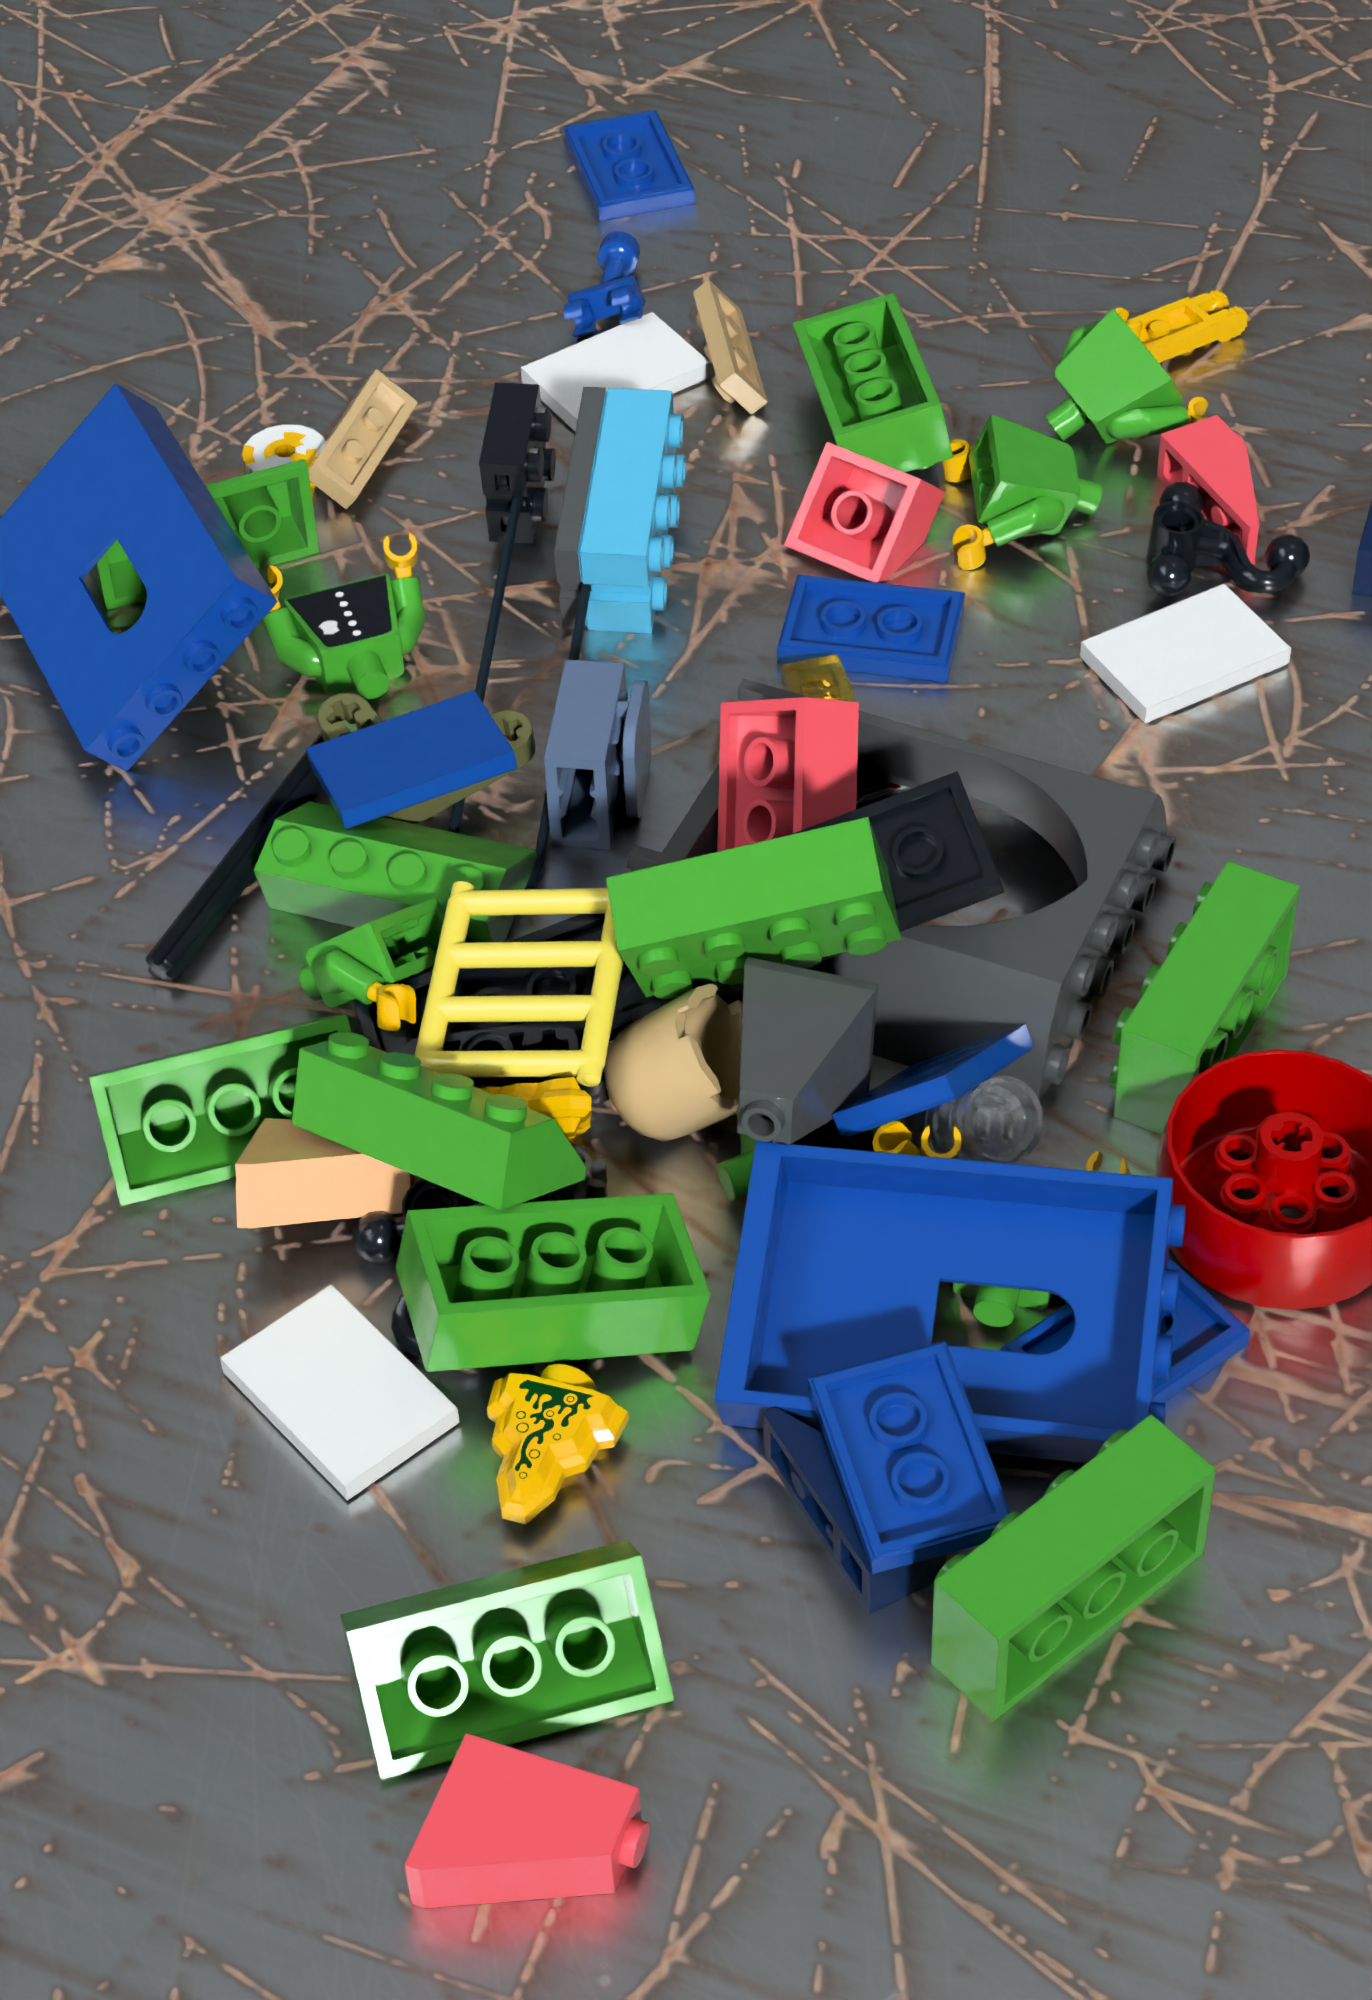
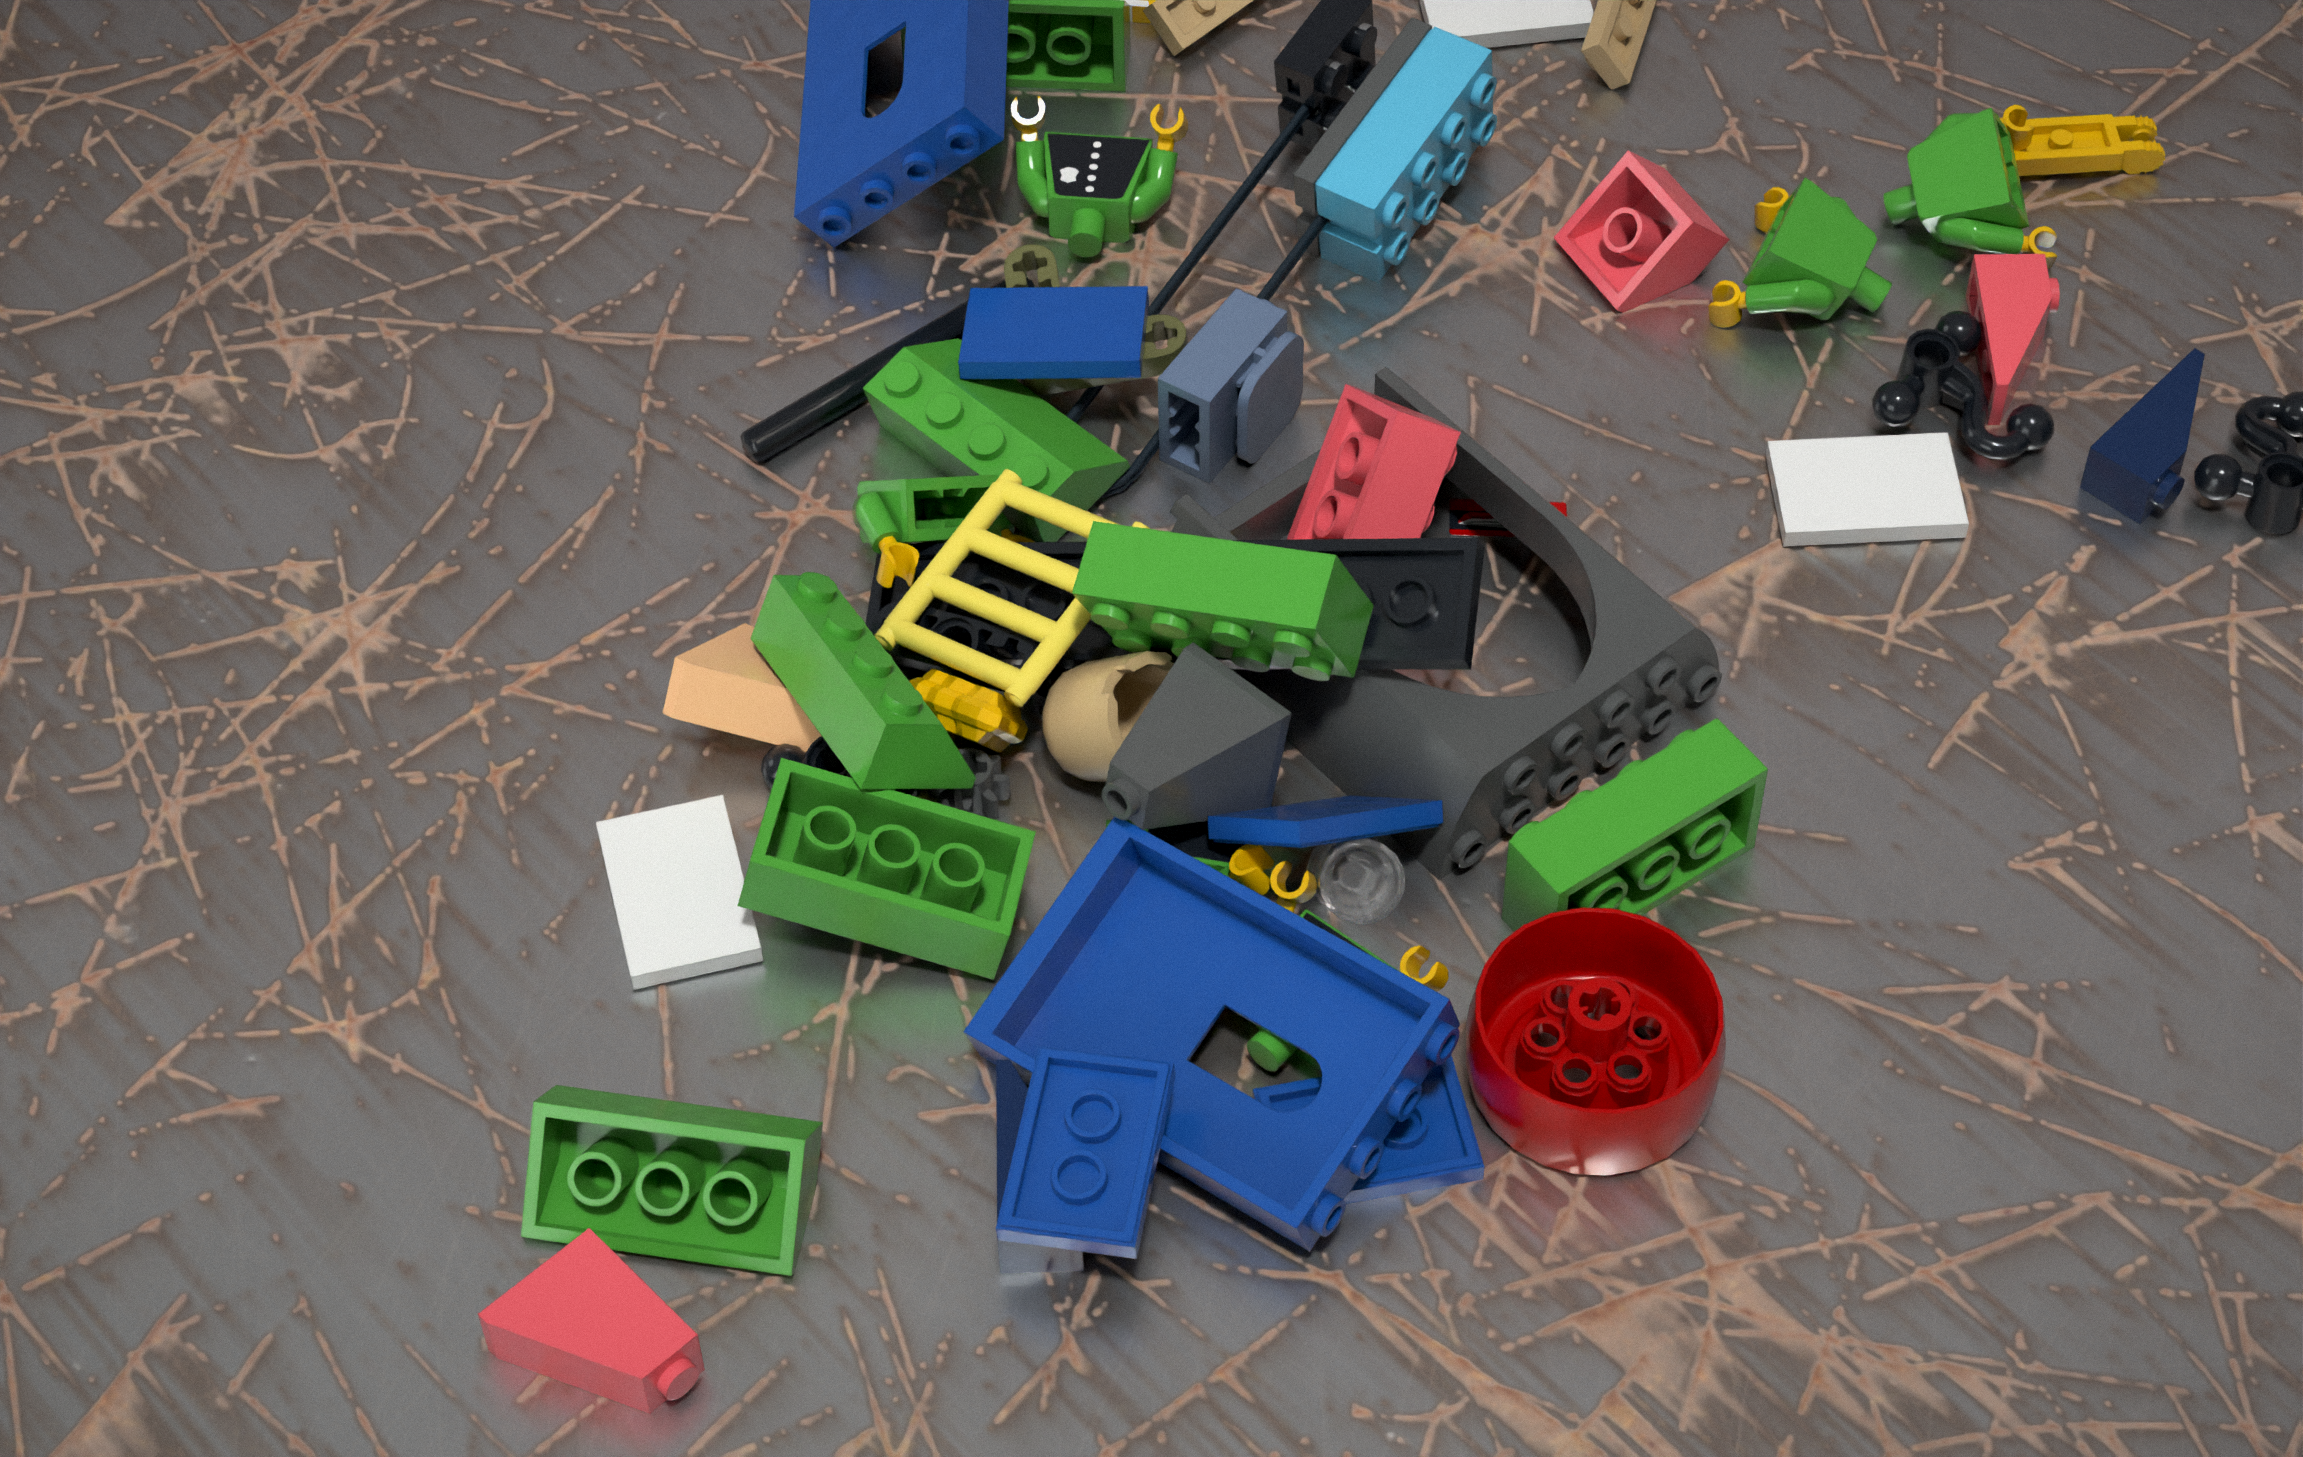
camera: 25 degrees right, 5 degrees up
bright green slope [87,1013,352,1206] -> none
yellow rock [487,1364,629,1524] -> none
blue tile [777,575,965,682] -> none
clear yellow plate [782,654,854,702] -> none
bright green slope [792,292,953,473] -> none
bright green brick [931,1414,1216,1722] -> none

